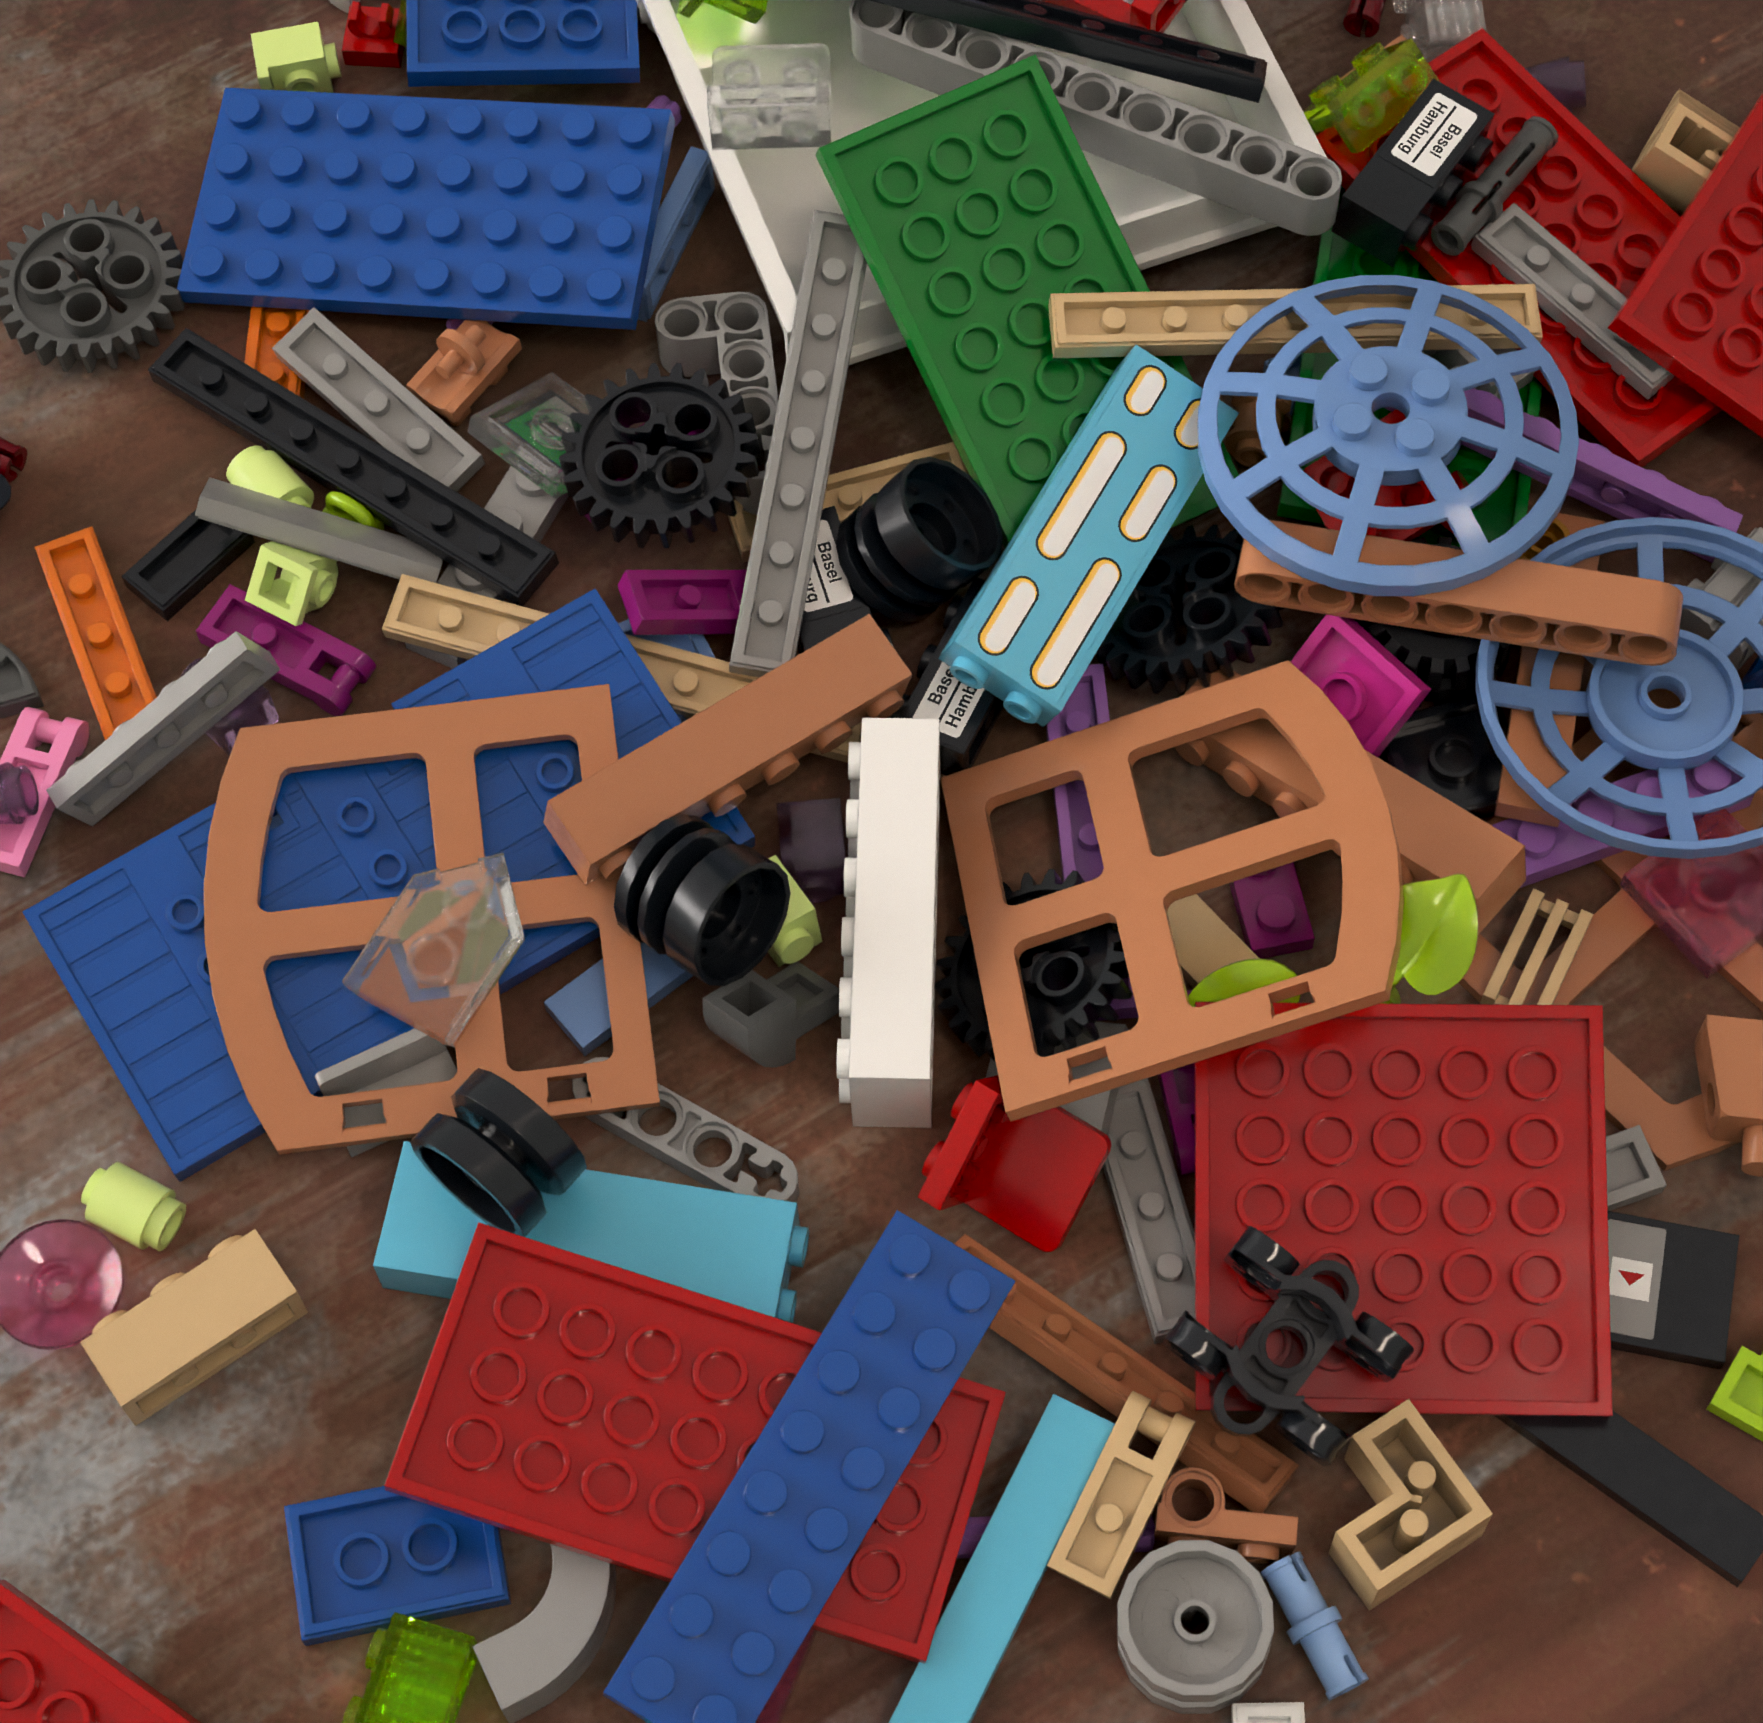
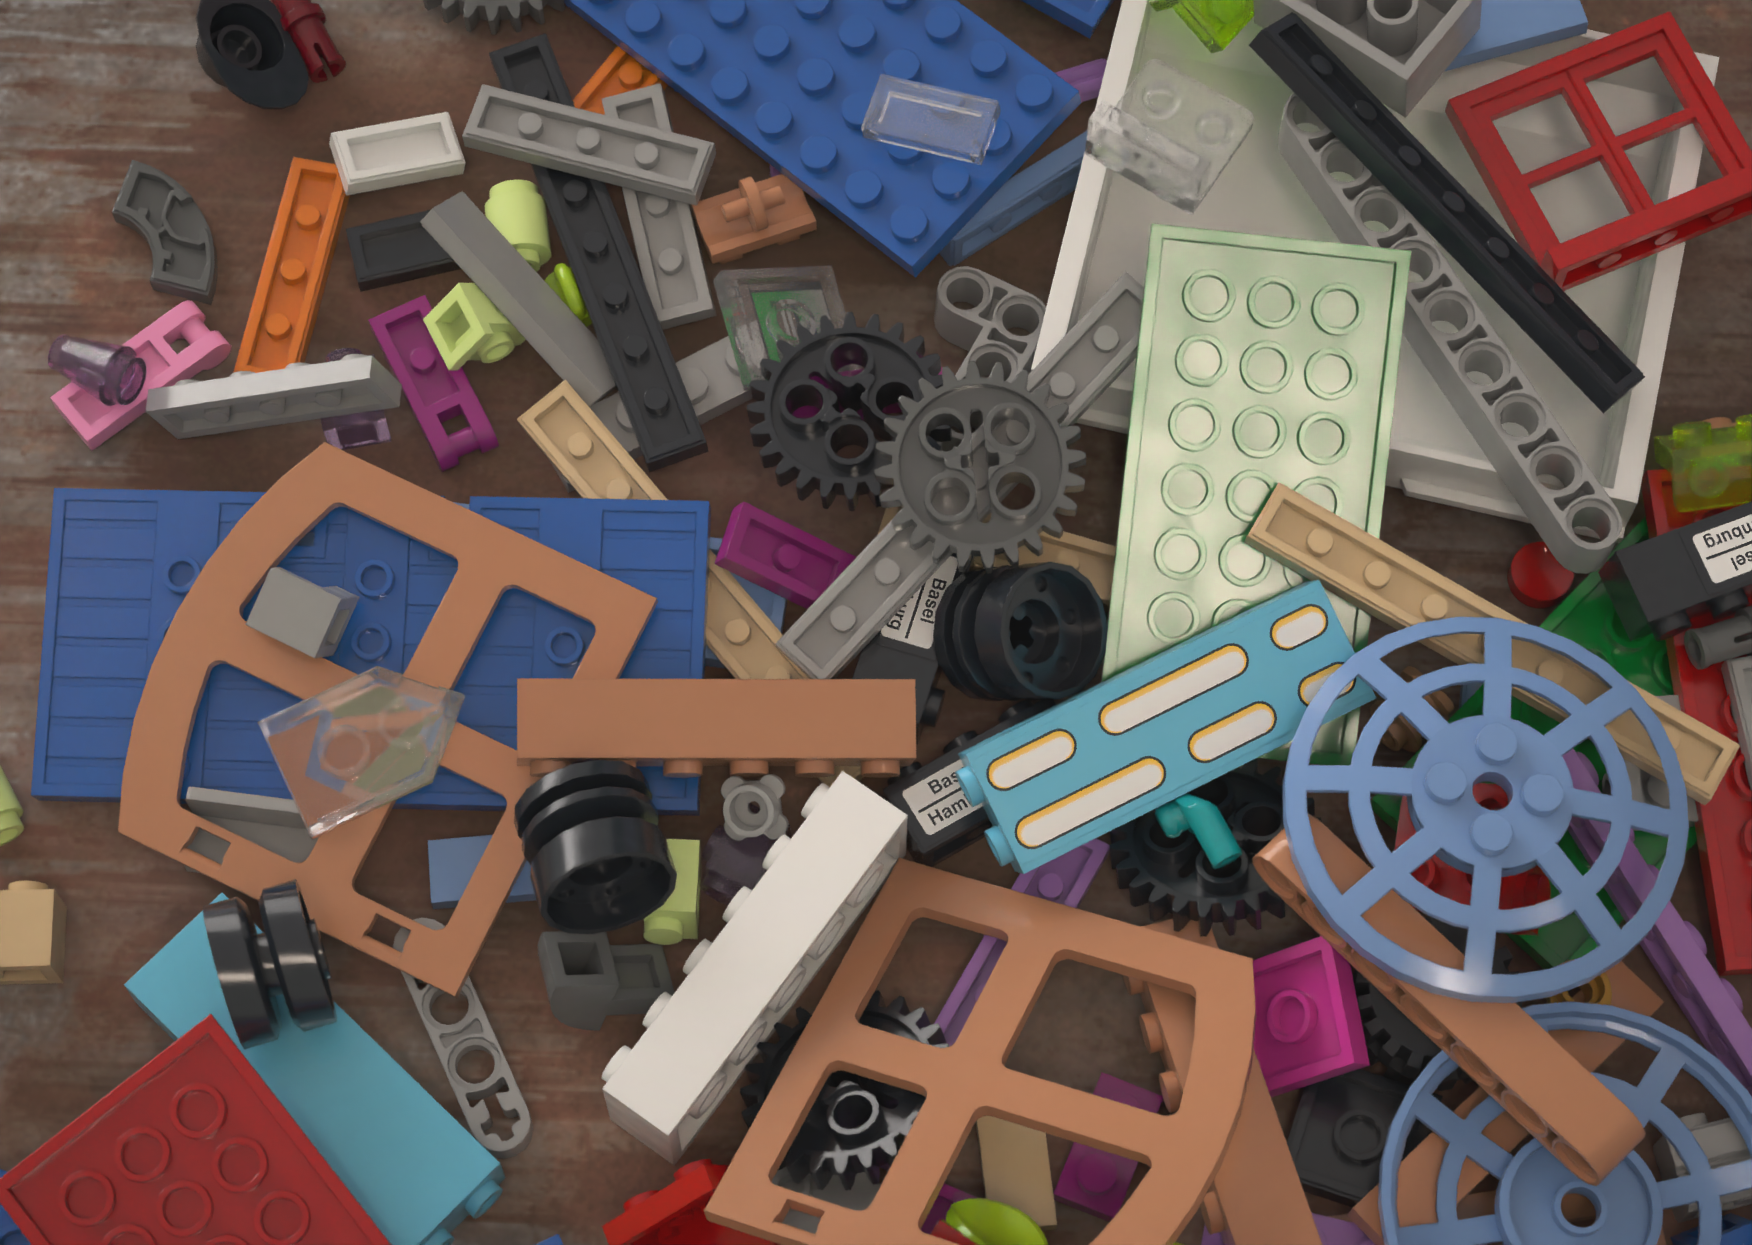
camera: 30 degrees right, 5 degrees up
none -> light grey panel [245,567,360,658]
none -> white tile [329,112,466,196]
none -> light grey tile [462,84,716,206]
none -> light grey plate [721,774,789,841]
none -> clear tile [861,74,1001,165]
none -> dark grey gear [874,361,1086,573]
none -> teal arm [1155,793,1243,869]
none -> red tile [1507,542,1574,608]

